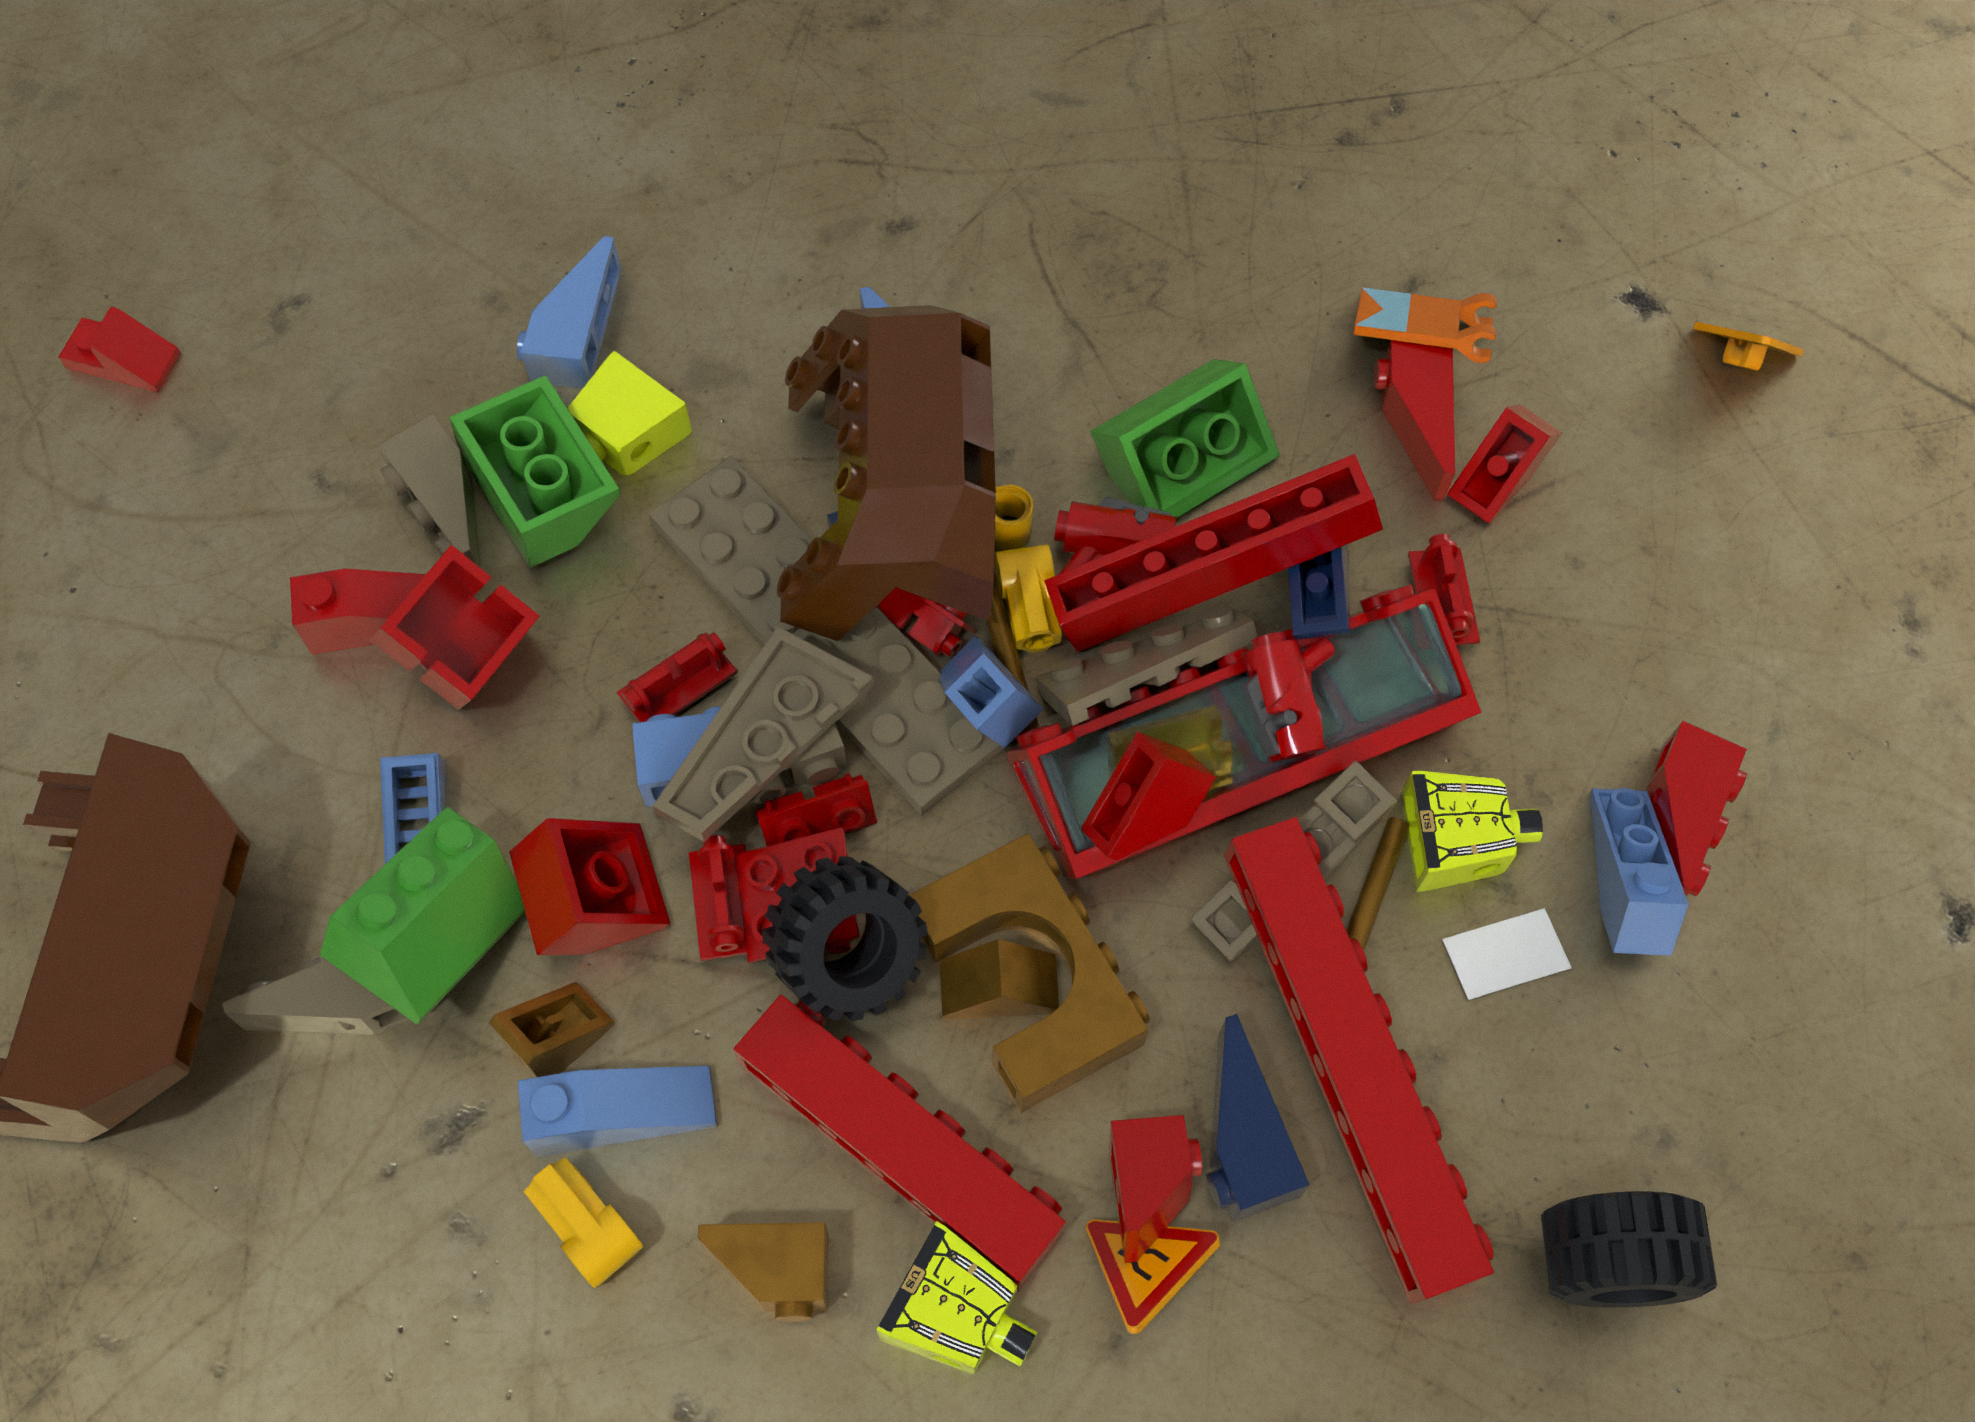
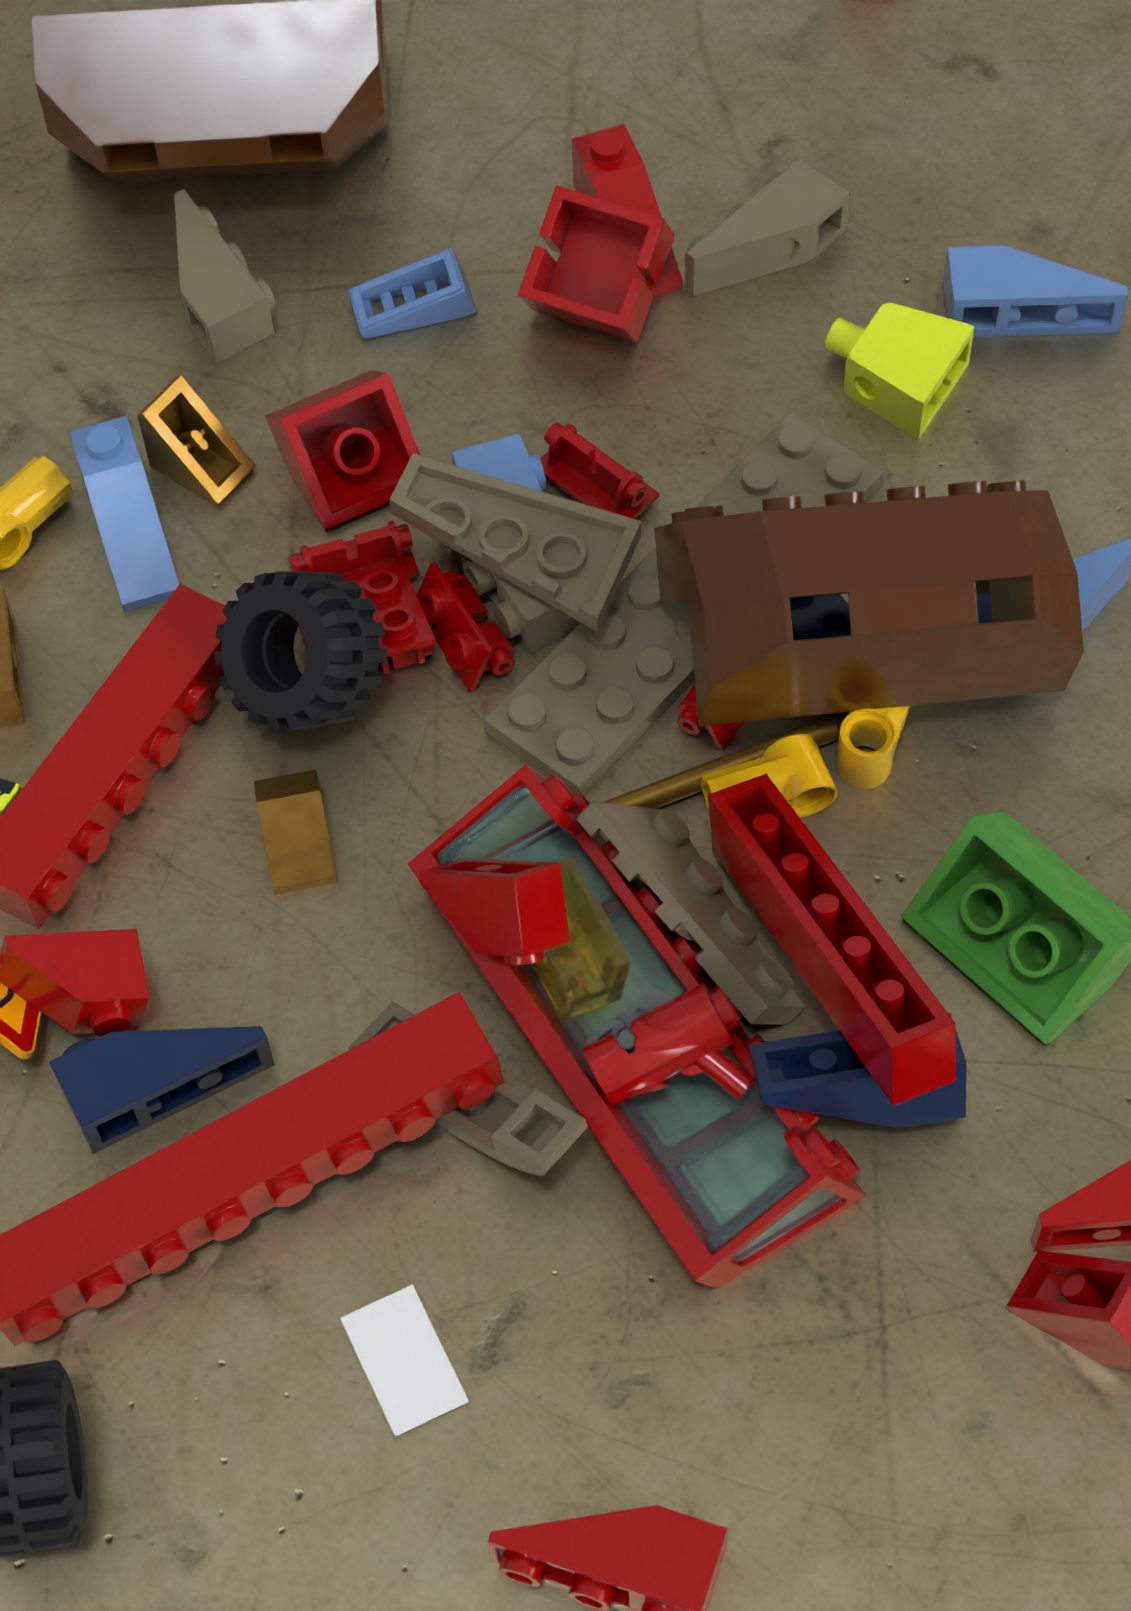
camera: 85 degrees right, 5 degrees down
bright green slope [320,807,525,1025] -> none
bright green slope [449,375,620,568] -> none
pearl gold arch [909,833,1150,1113] -> none
medium blue slope [939,635,1043,748] -> none
red piece [1054,497,1177,574] -> none
pearl gold bar [1346,817,1409,950] -> none
neon yellow torso [1401,771,1543,892] -> none
red hinge [1408,534,1480,647] -> none
medium blue slope [1590,788,1689,956] -> none

